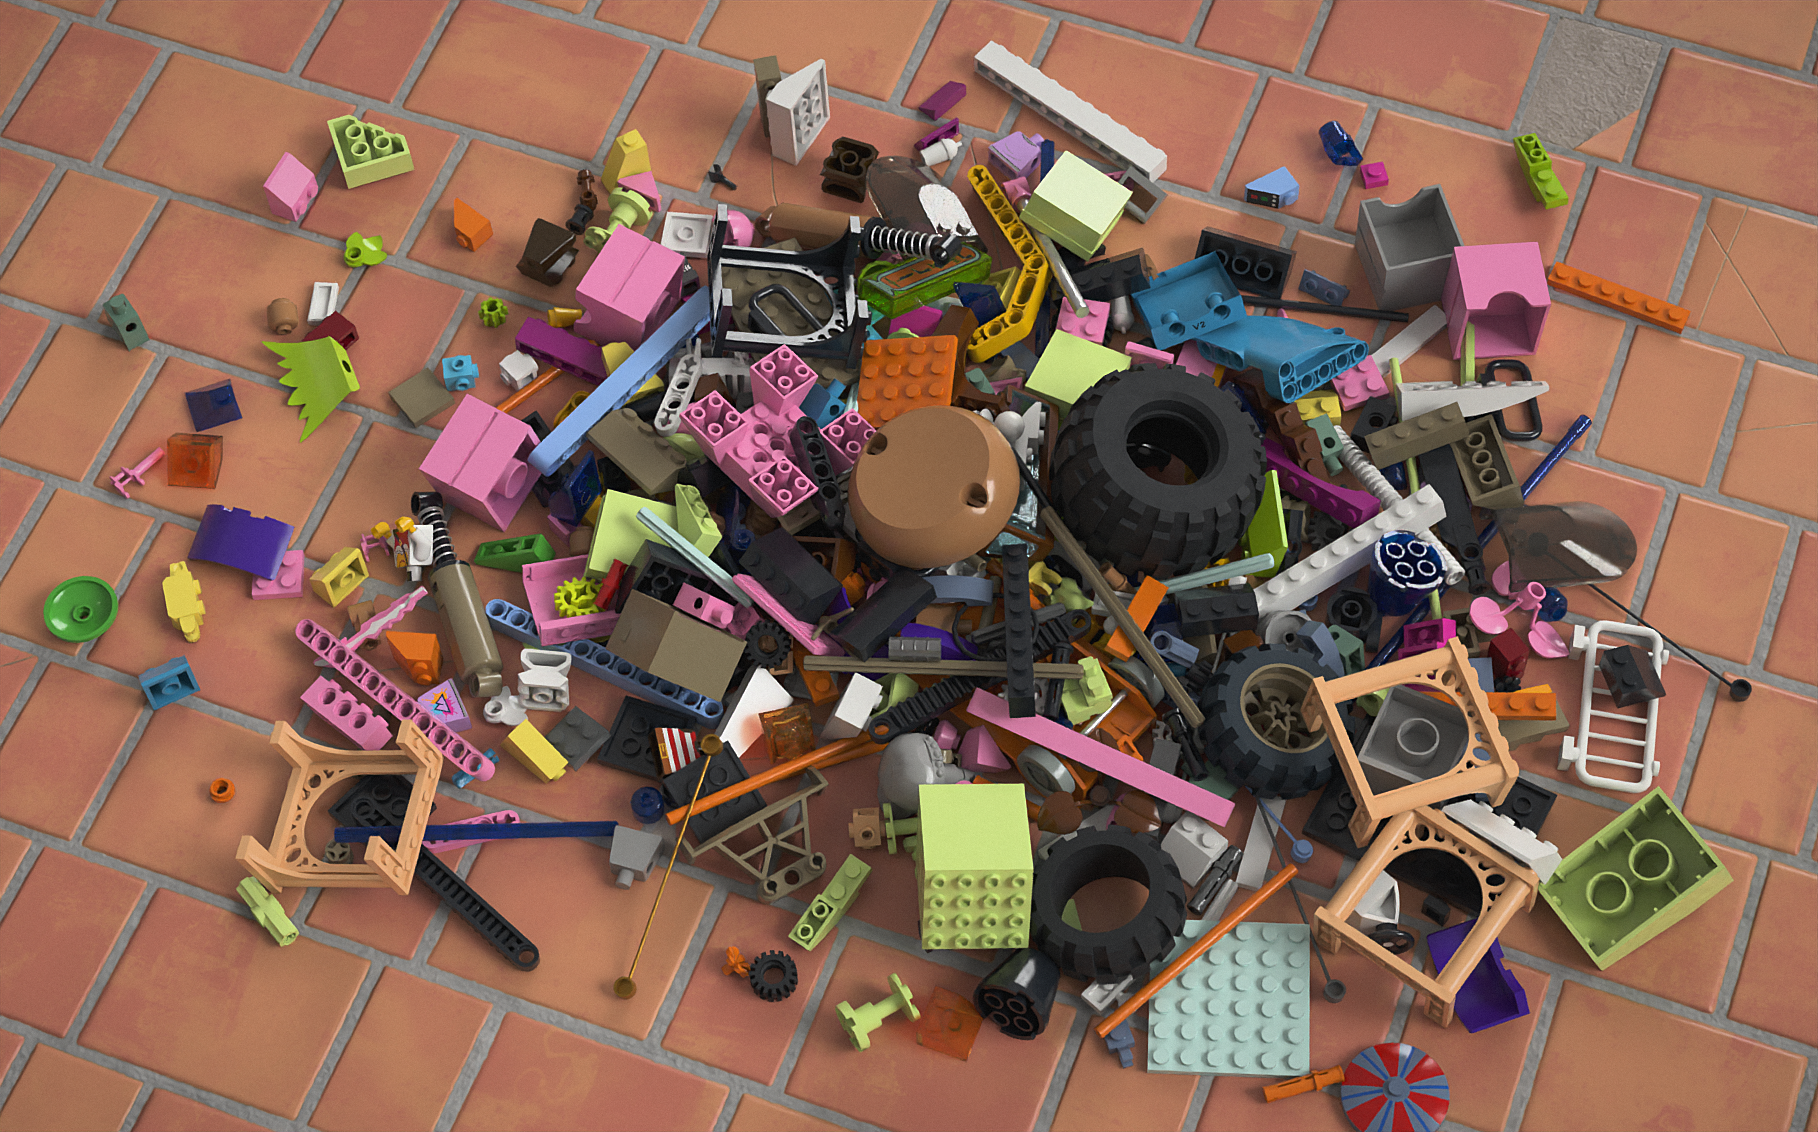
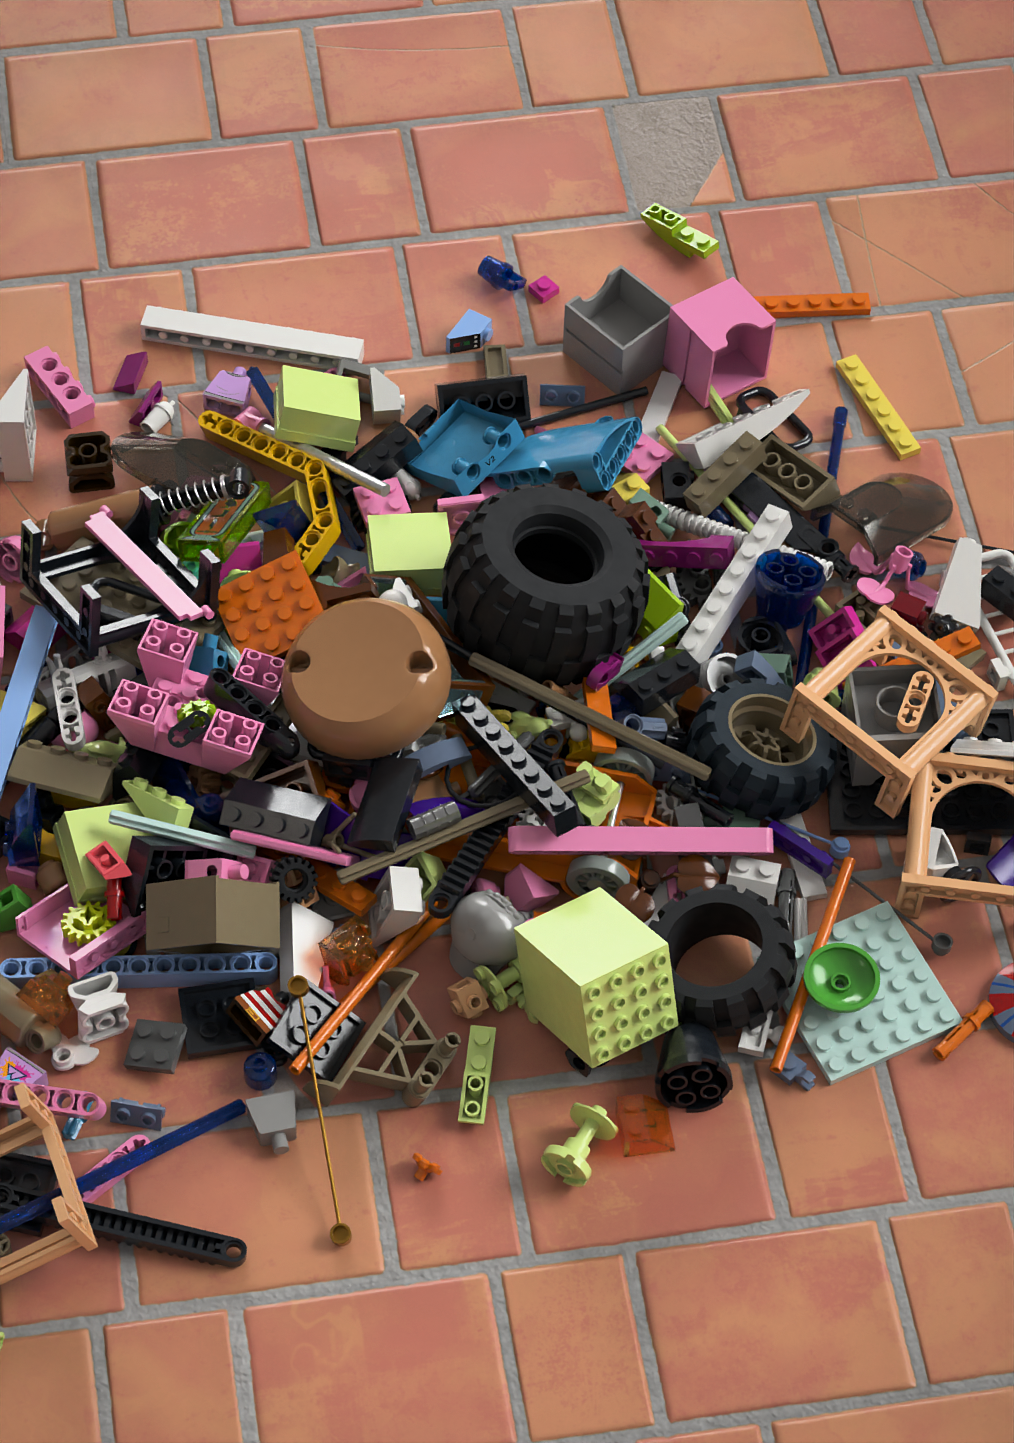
camera: 35 degrees left, 5 degrees down
light yellow slope [500,719,568,784] -> none
black tyre [749,950,798,1002] -> none
none -> clear orange brick [16,968,75,1028]
none -> bright pink brick [24,346,95,429]
none -> bright pink piece [85,505,214,621]
none -> coral slope [85,840,132,880]
none -> sand blue hinge [110,1097,166,1131]
none -> black beam [167,710,211,748]
none -> lime gear [177,699,216,728]
none -> bright pink hand [321,965,336,999]
none -> white slope [369,367,405,424]
none -> black beam [404,404,438,437]
none -> dark tan tile [483,344,508,378]
none -> magenta piece [586,652,624,691]
none -> dark purple plate [768,820,834,879]
none -> bright green dish [803,943,880,1013]
none -> light yellow plate [836,354,921,461]
none -> light nougat beam [896,671,934,733]
none -> black plant [928,614,959,641]
none -> white slope [929,537,982,634]

